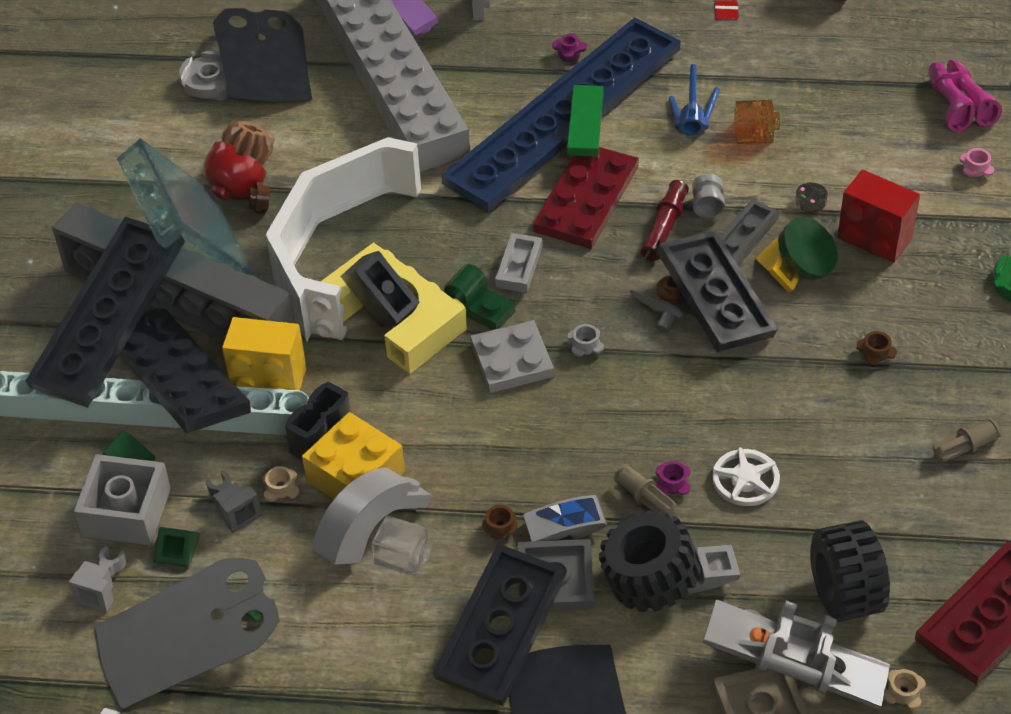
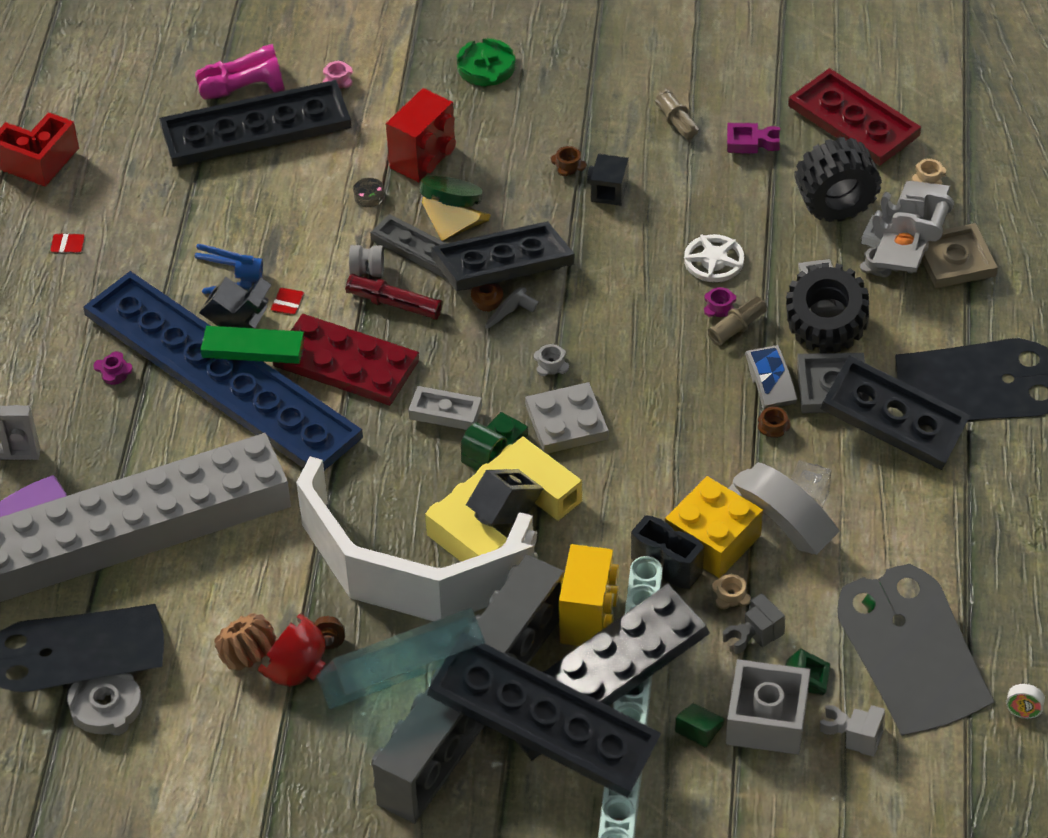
camera: 90 degrees left, 0 degrees up
clear orange brick [734,99,780,144] -> none
none -> black plate [159,80,352,167]
none -> black brick [199,277,271,329]
none -> red sticker [271,288,304,314]
none -> black brick [587,154,629,206]
none -> magenta plate [727,123,780,154]

